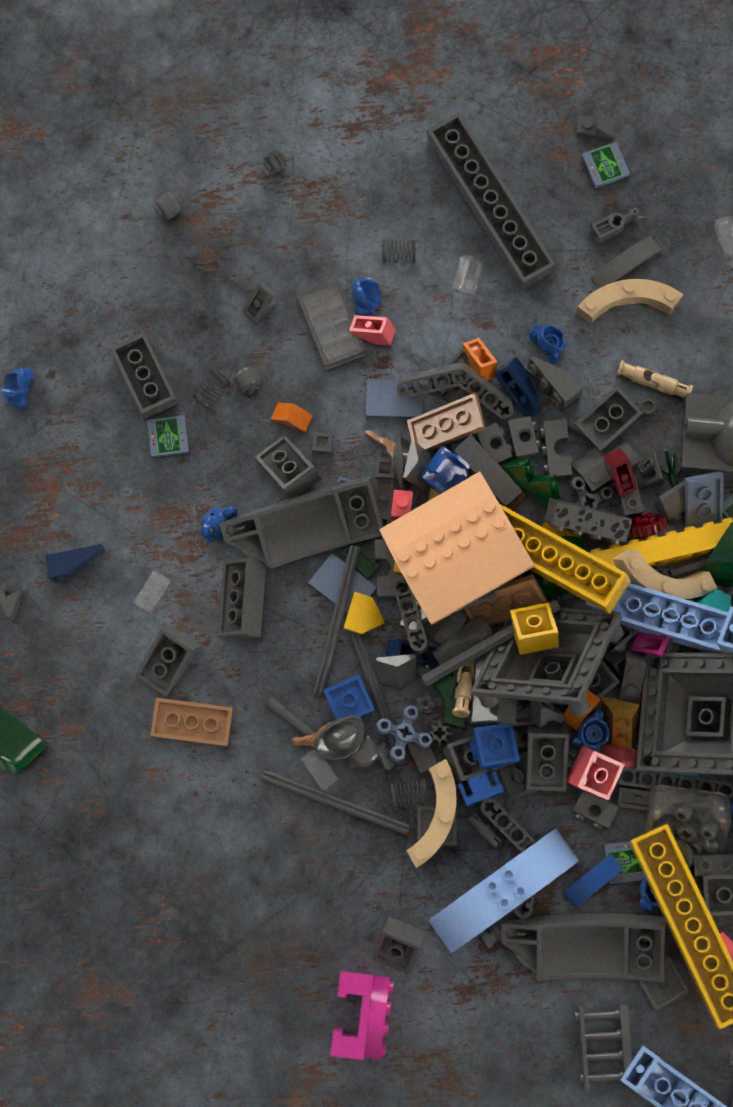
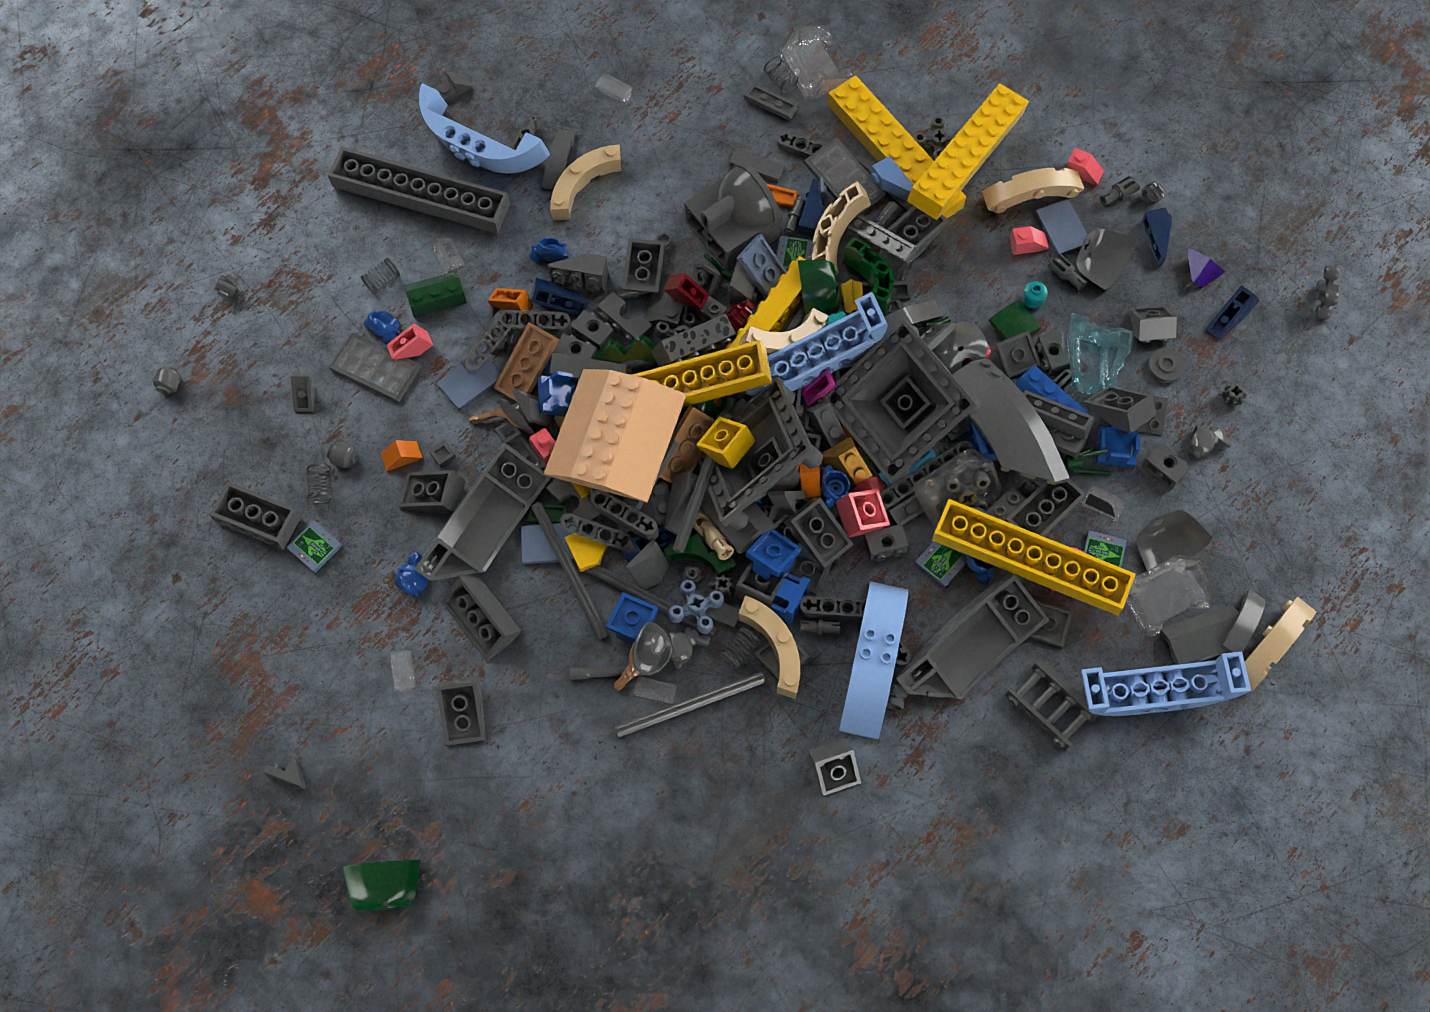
camera: 45 degrees left, 10 degrees down
blue hair [2,366,34,409] -> none
dark blue slope [45,544,105,583] -> none
medium nougat plate [150,698,233,747] -> none
dark pink piece [330,971,393,1060] -> none
blue slope [563,854,624,908] -> none
tile [582,142,630,189] -> none
tan piece [616,360,693,398] -> none
none -> dark green slope [405,271,467,317]
none -> light blue slope [419,83,550,173]
none -> dark grey beam [560,513,632,550]

